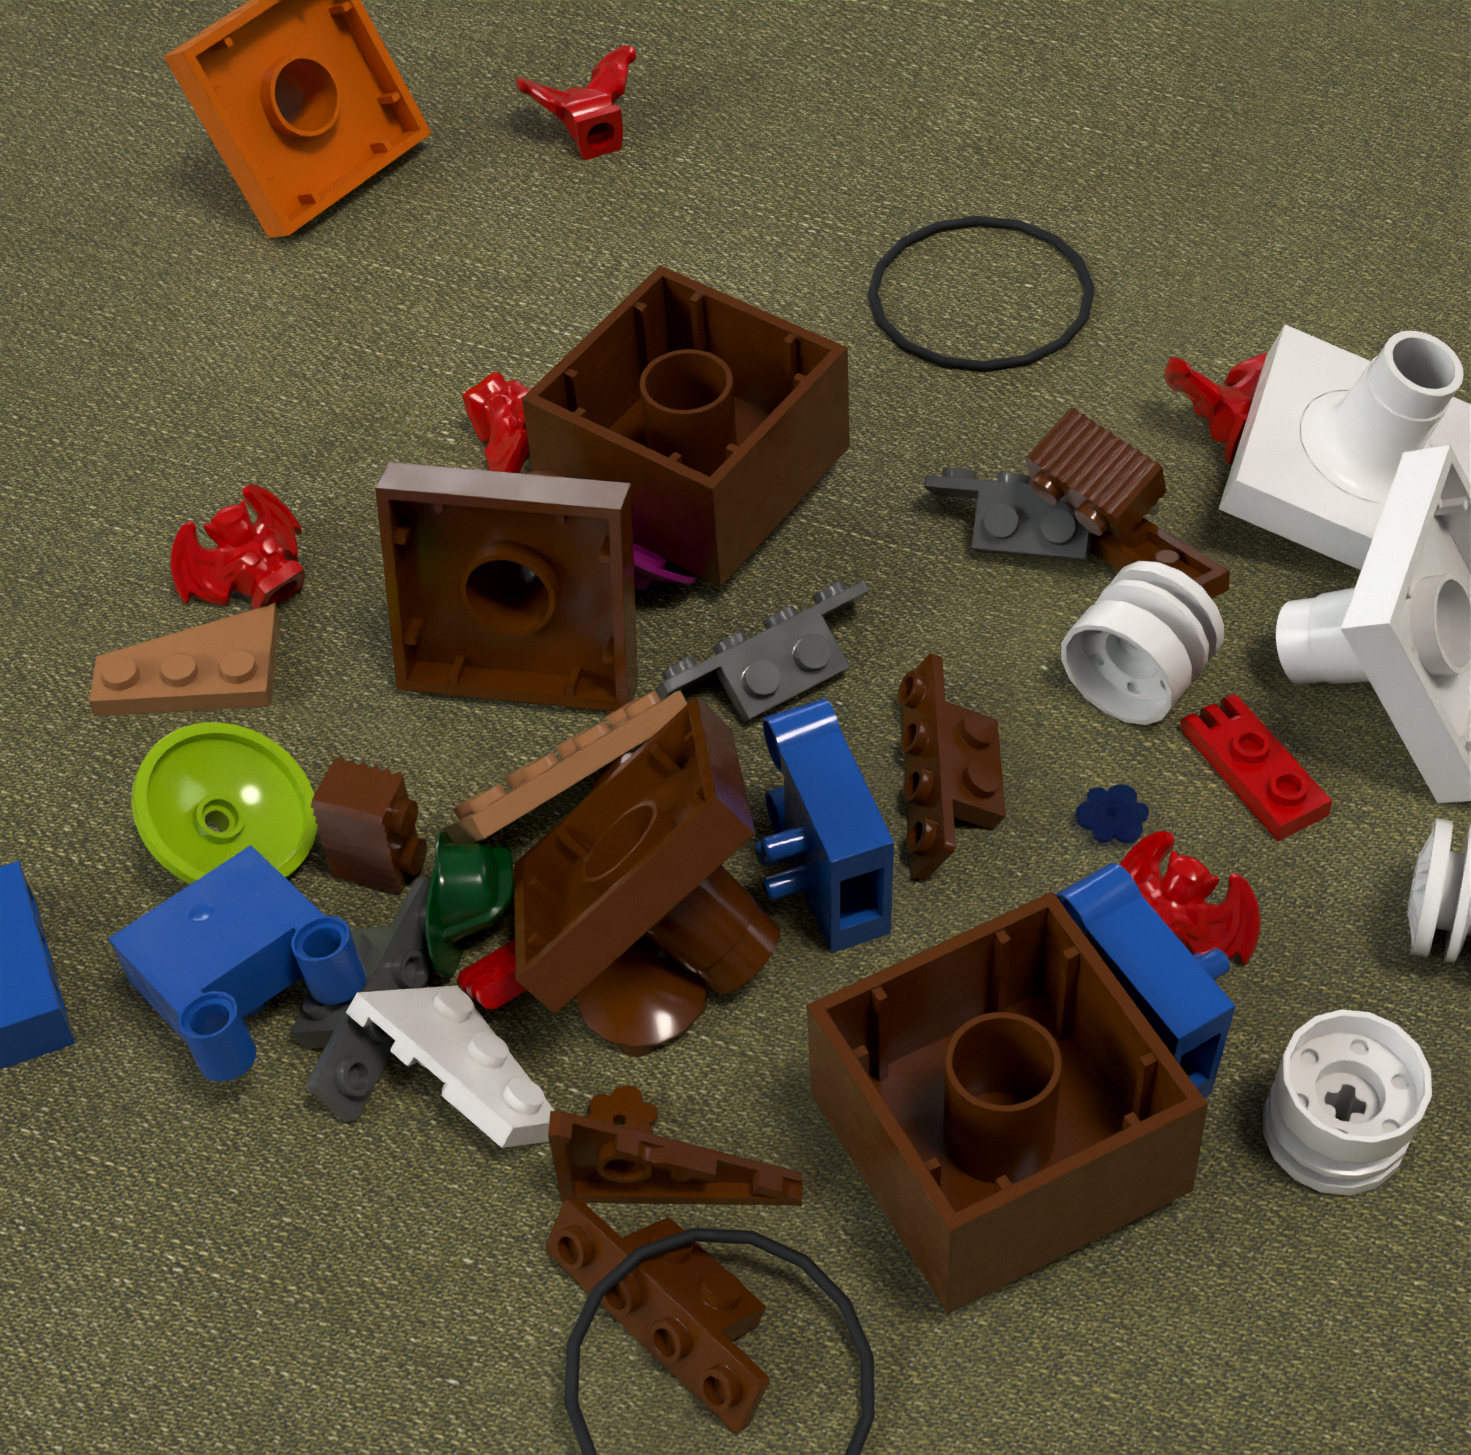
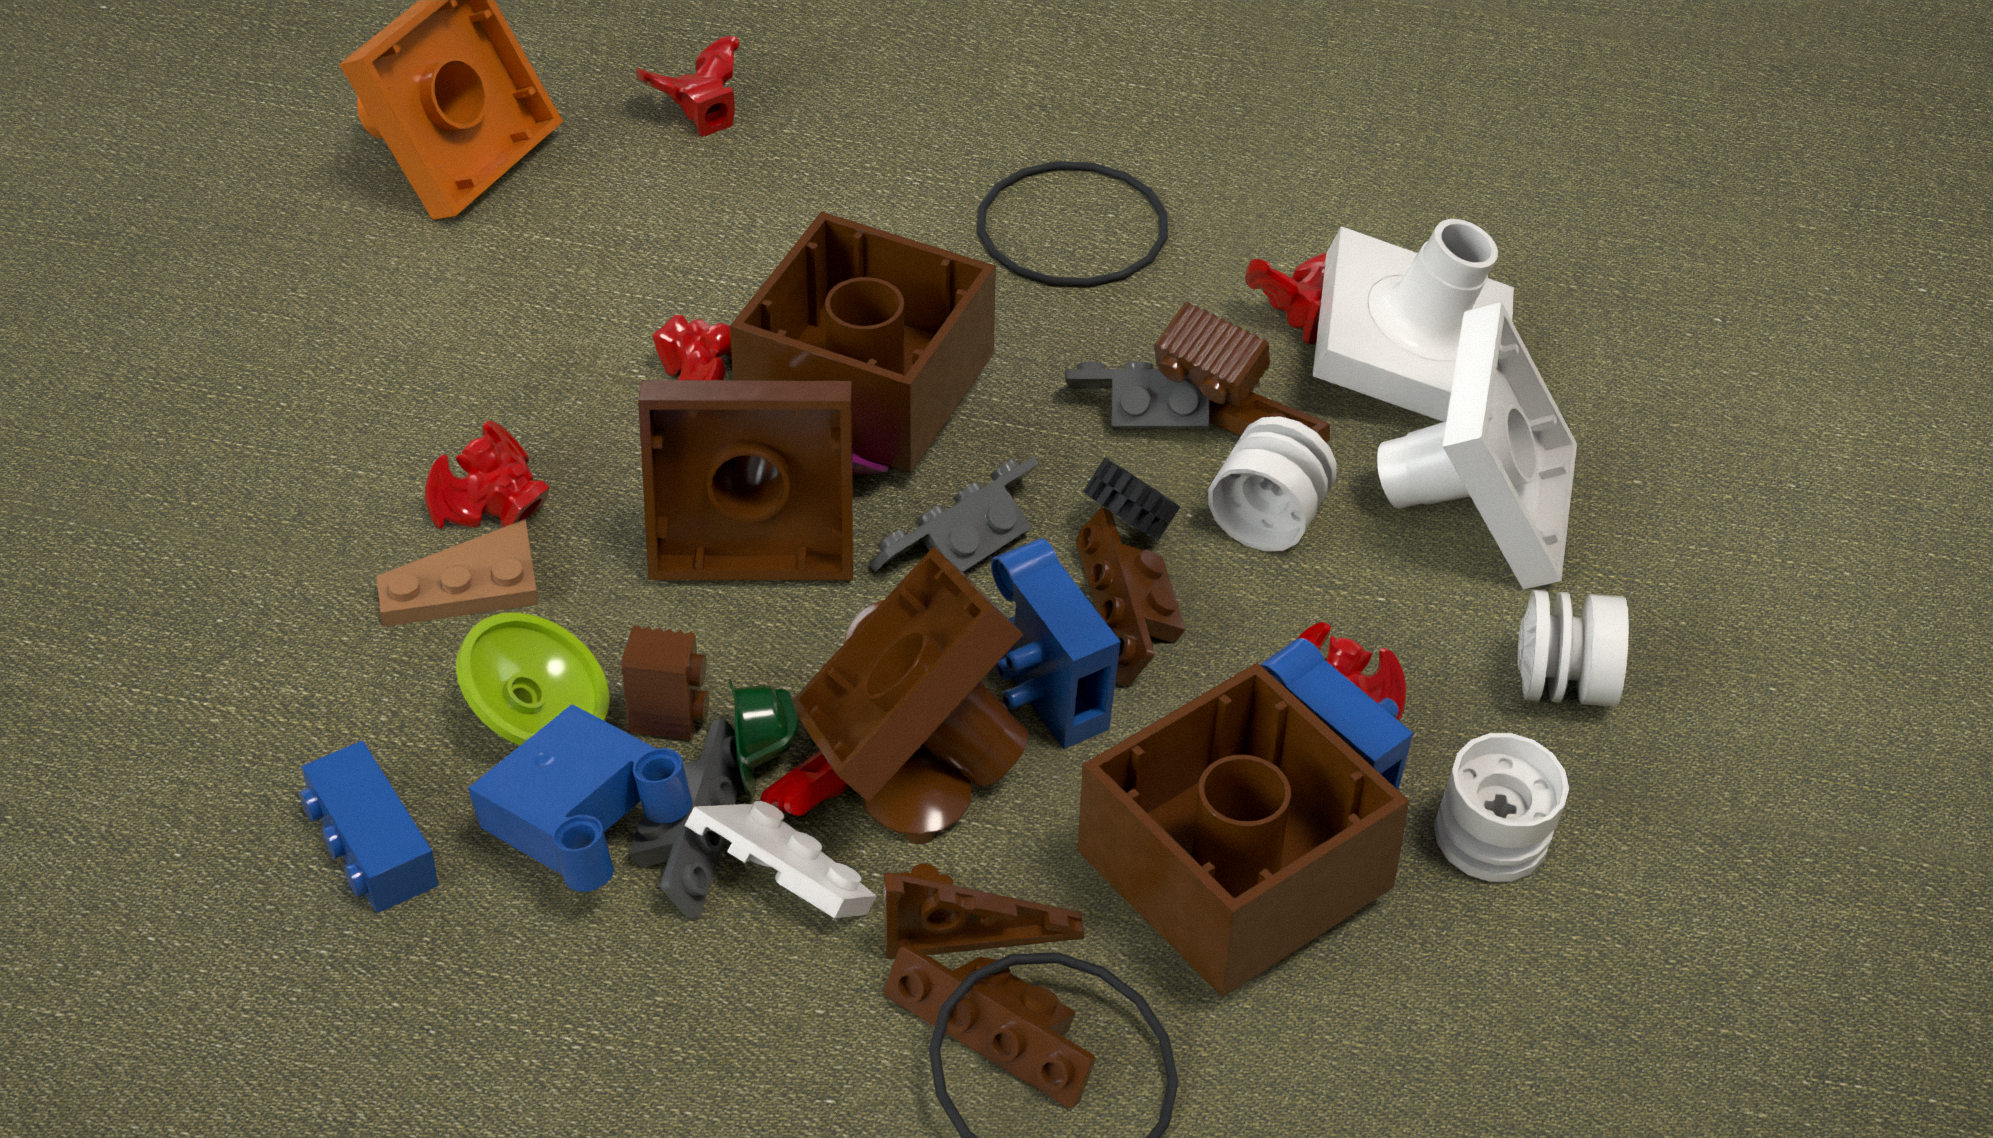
camera: 15 degrees left, 5 degrees down
medium nougat plate [442,690,688,843] -> none
clear blue plant [1075,784,1149,843] -> none
red hinge [1180,693,1332,841] -> none
none -> black tyre [1083,458,1180,541]

